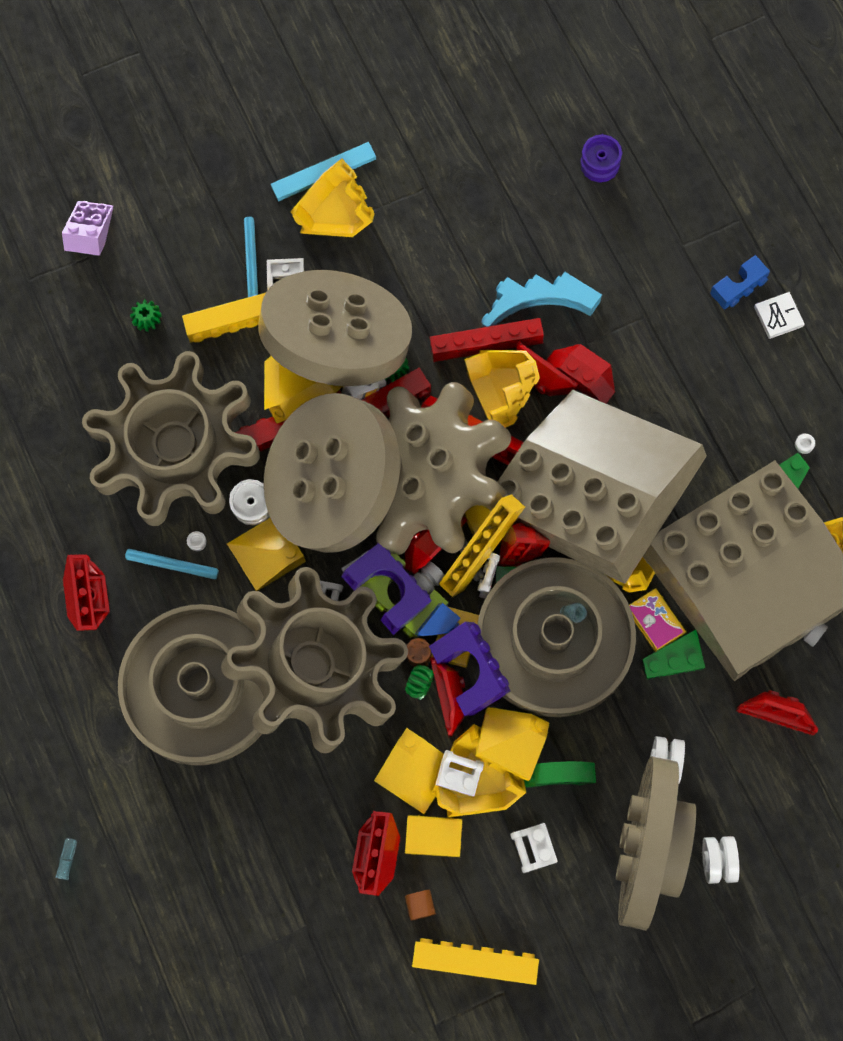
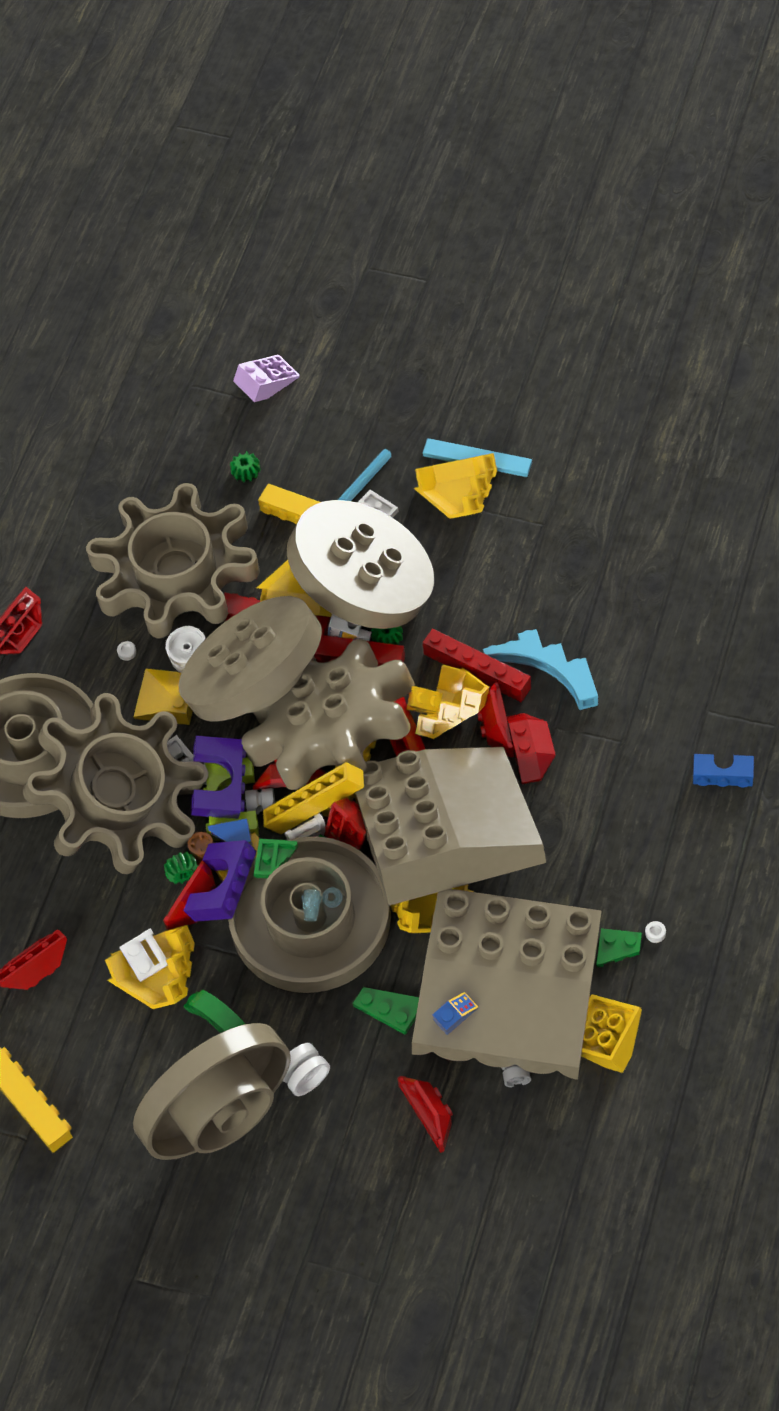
camera: 45 degrees right, 15 degrees down
medium azure axle [125,549,219,579] -> none
yellow slope [374,728,444,814] -> none
yellow piece [405,815,462,857] -> none
dark orange piece [405,890,436,921] -> none
yellow slope [475,707,549,781] -> none
white plate [510,823,558,873] -> none
dark purple wheel [580,134,622,182] -> none
piece [629,588,686,652] -> none
white wheel [702,836,739,884] -> none
white tile [754,292,804,339] -> none
none -> green wing [254,839,298,879]
none -> clear light blue cone [301,890,322,921]
none -> yellow arch [407,686,443,714]
none -> blue slope [432,992,479,1035]

